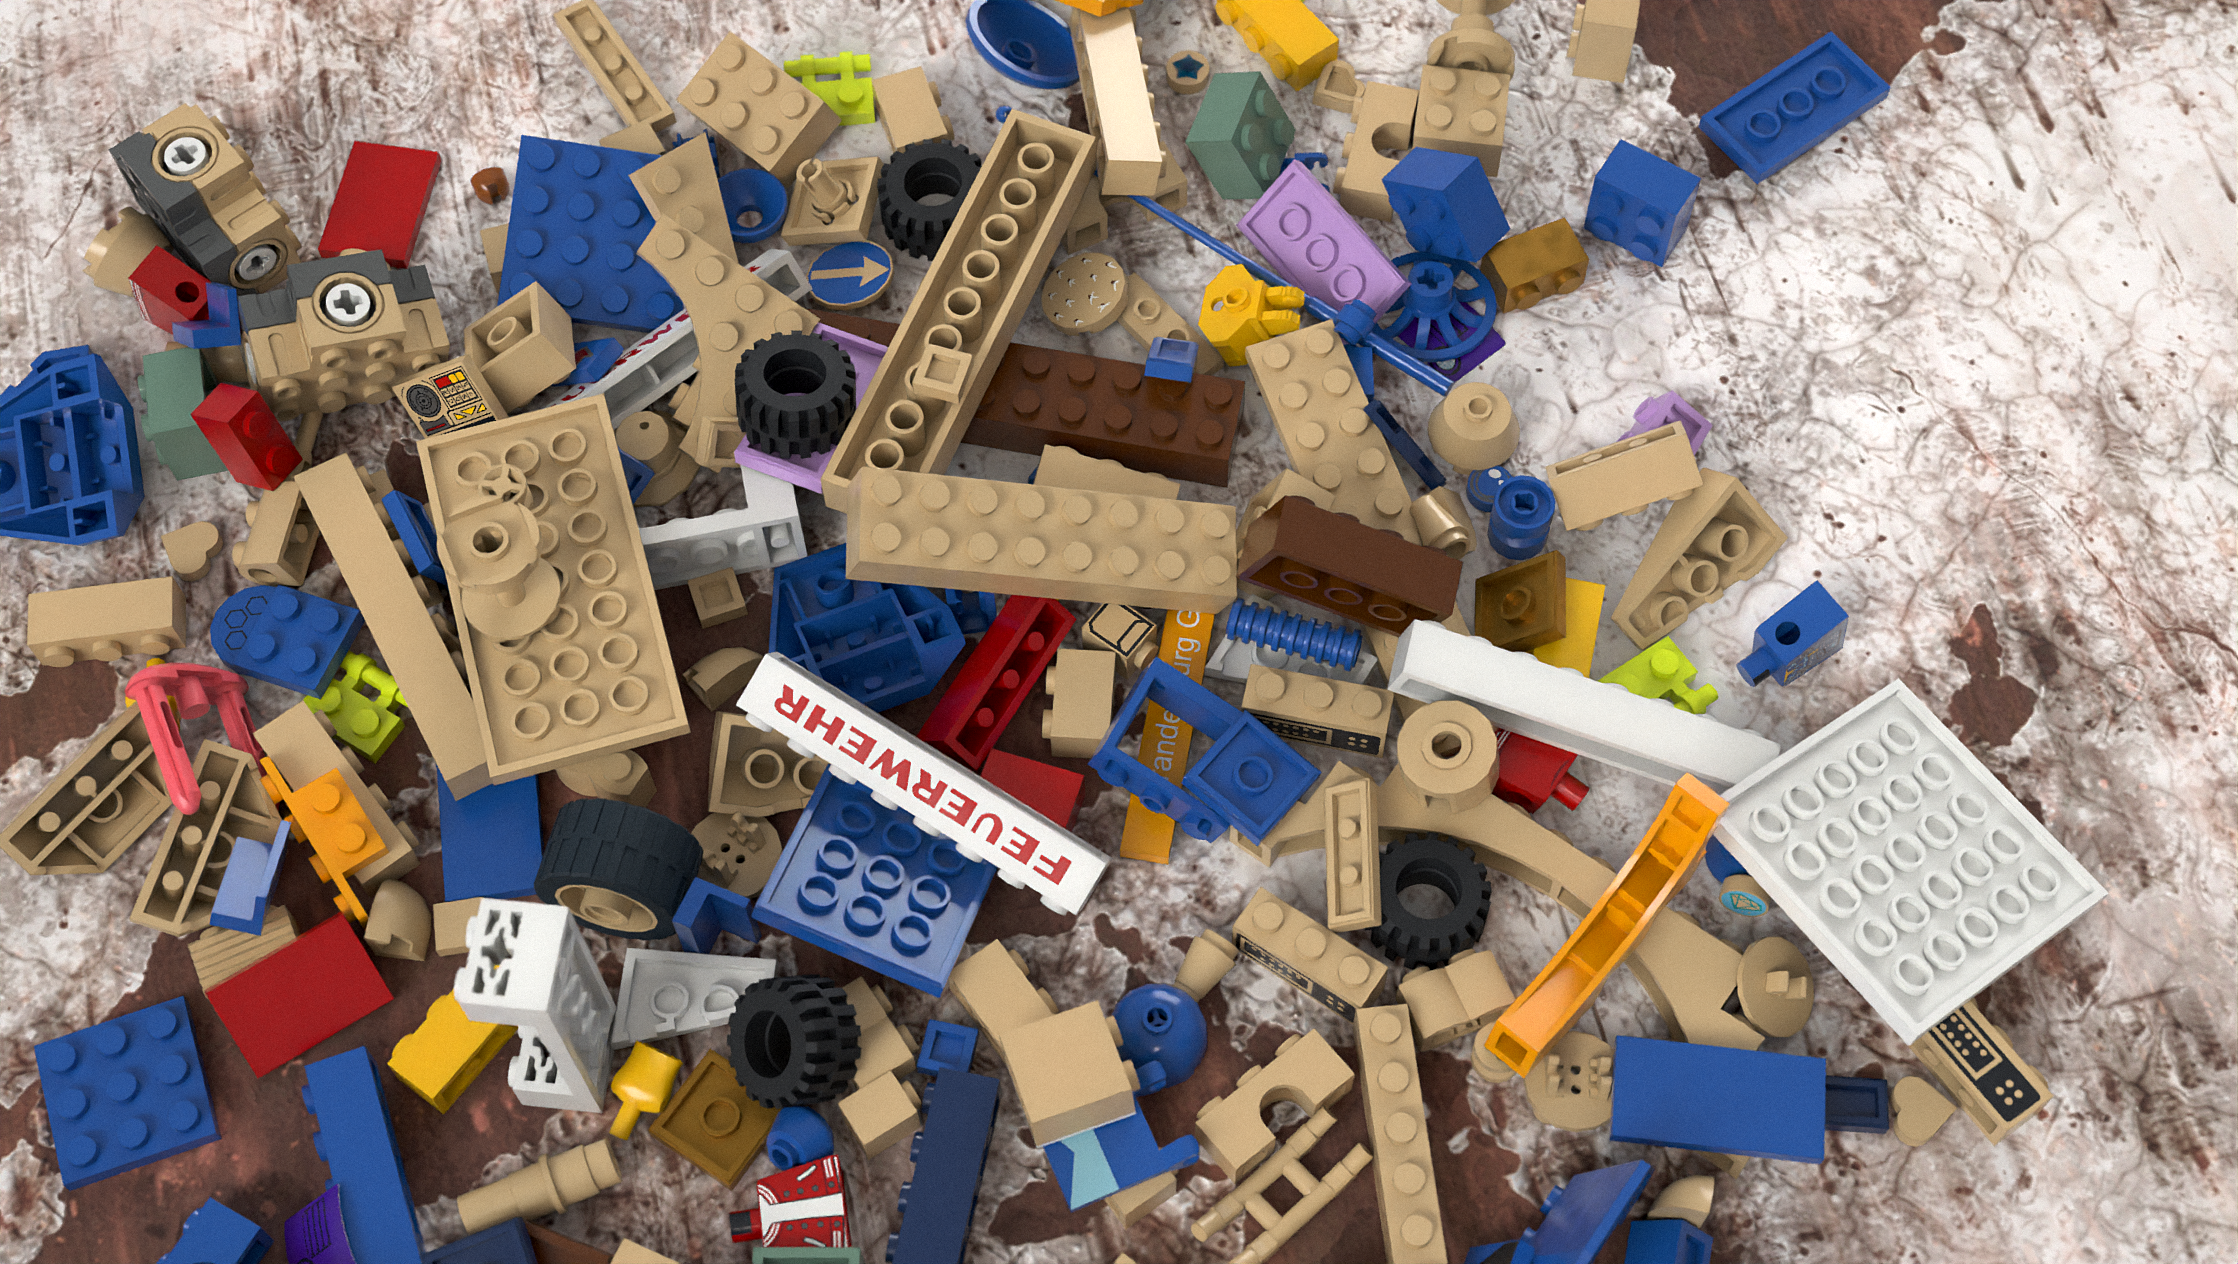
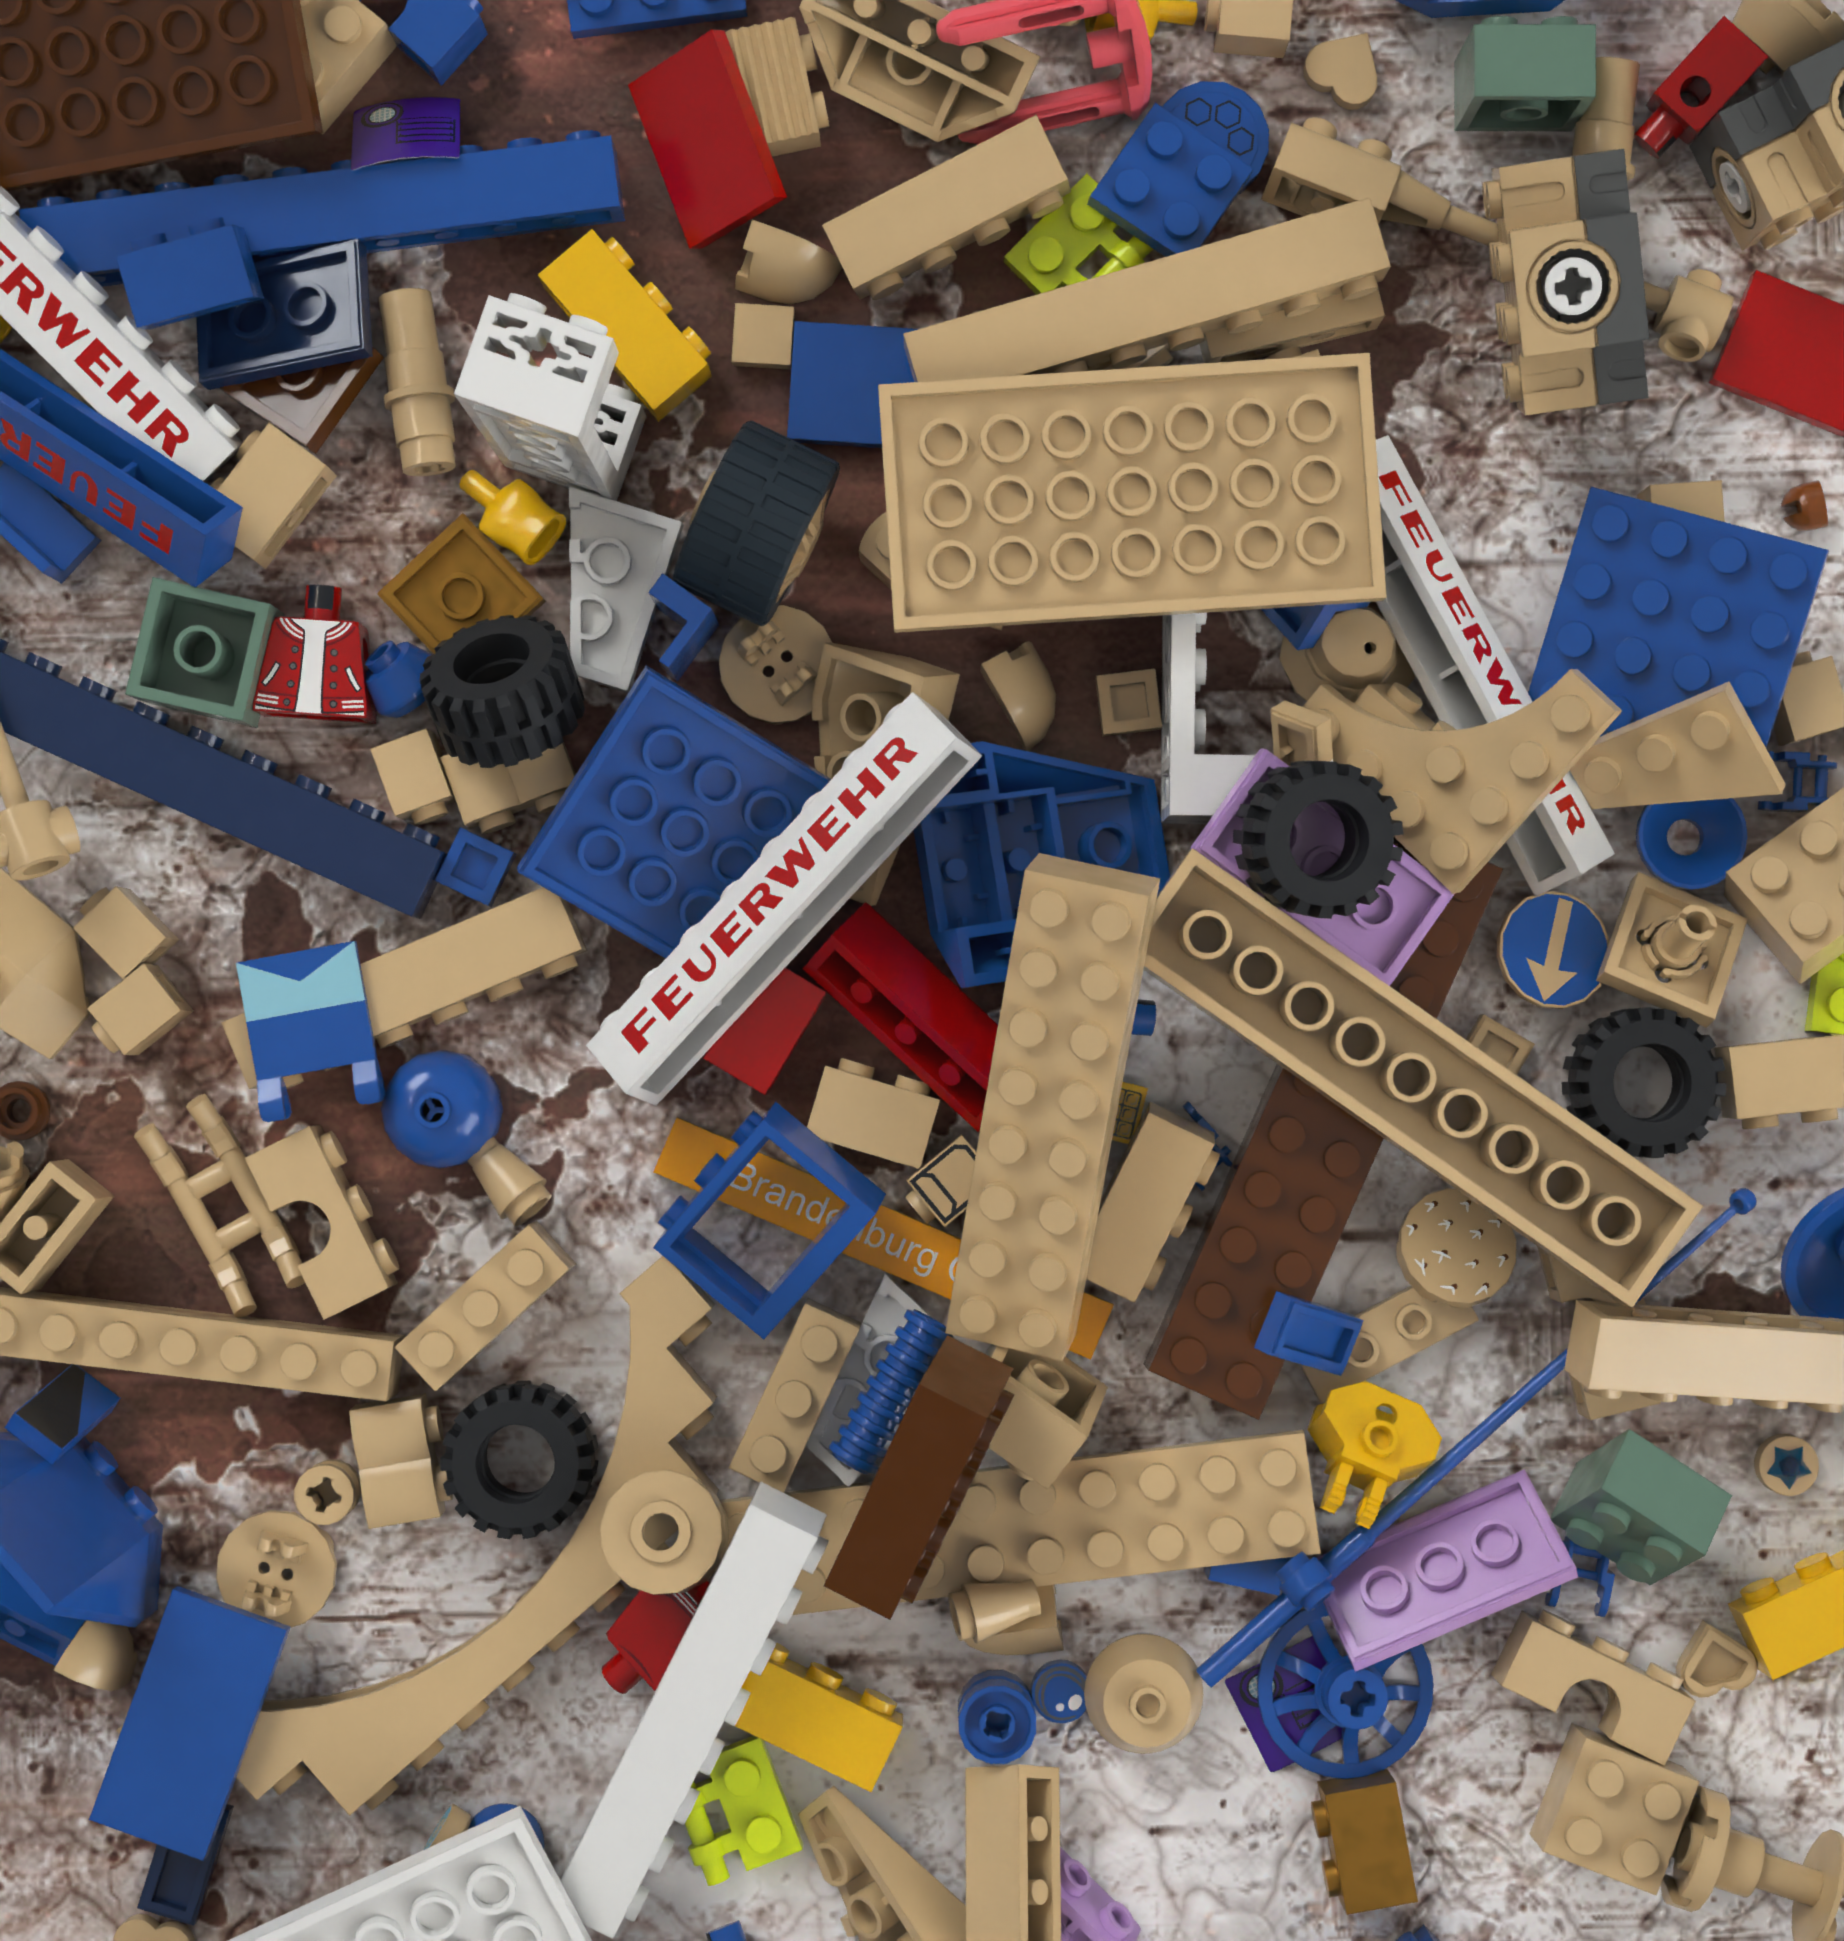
camera: 100 degrees right, 25 degrees up
blue panel [172,282,242,349] -> none
red brick [190,383,303,491] -> none
panel [210,820,291,936] -> none
light orange bracket [259,755,389,931] -> none
blue tile [381,490,447,585] -> none
tile [392,353,509,439] -> none
tan piece [437,495,561,643] -> none
tan brick [464,281,576,414] -> none
tan wheel [478,464,533,511] -> none
blue tile [550,337,624,387] -> none
tan plate [912,343,974,404] -> none
tan piece [999,1000,1140,1148] -> none
blue tile [1181,710,1322,847] -> none
tan tile [1324,778,1382,934] -> none
dark blue tile [1363,399,1447,491] -> none
blue brick [1381,147,1511,263] -> none
pearl gold tile [1475,550,1566,652] -> none
light orange arch [1484,772,1730,1078] -> none
tan piece [1737,937,1814,1038] -> none

